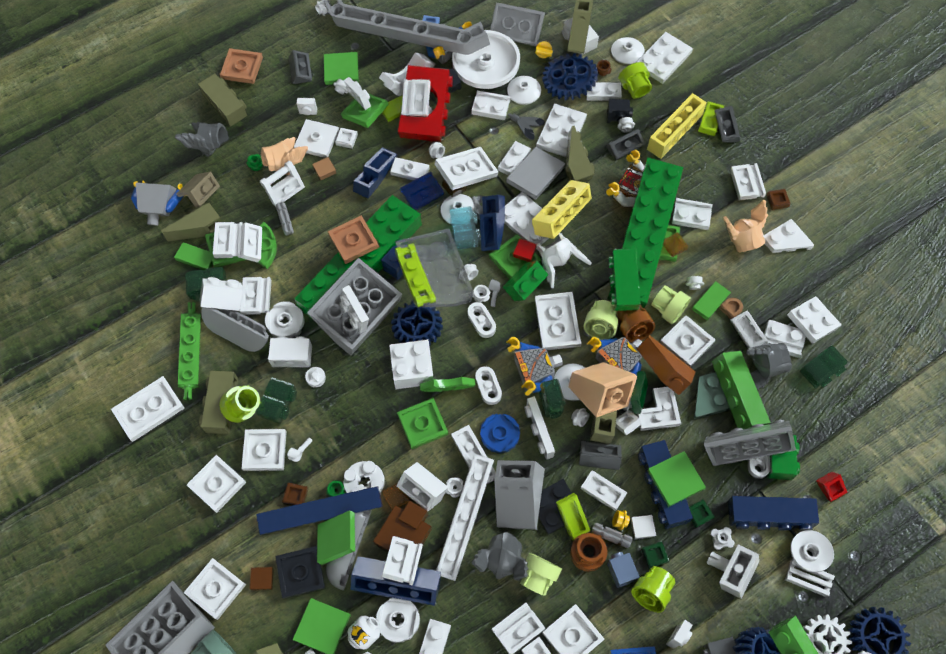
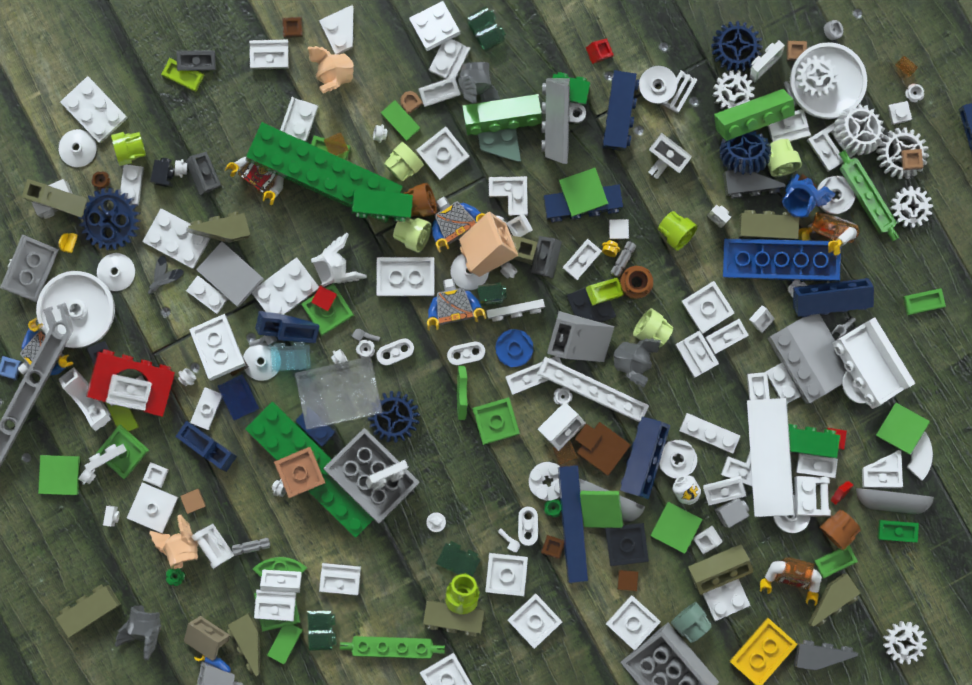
camera: 85 degrees left, 20 degrees up
white brick [199,277,243,311] -> none
light grey brick [201,307,269,352] -> none
nougat plate [220,48,263,84] -> none
white plate [265,302,304,338] -> none
white brick [268,336,312,367] -> none
dark grey slope [289,50,312,84] -> none
white plate [382,536,423,585] -> none
white brick [390,340,434,389] -> none
lime plate [395,243,436,308] -> none
white plate [472,90,510,120] -> none
green brick [503,261,548,301] -> none
light yellow brick [532,180,592,239] -> none
sand blue brick [607,552,639,588] -> none
dark green tile [631,371,648,414] -> none
dark orange slope [637,335,696,395] -> none
dark green tile [641,541,670,569] -> none
light yellow brick [647,93,707,159] -> none
dark green tile [689,499,715,528] -> none
white plate [711,527,735,550] -> none
none -> white plate [518,507,538,545]

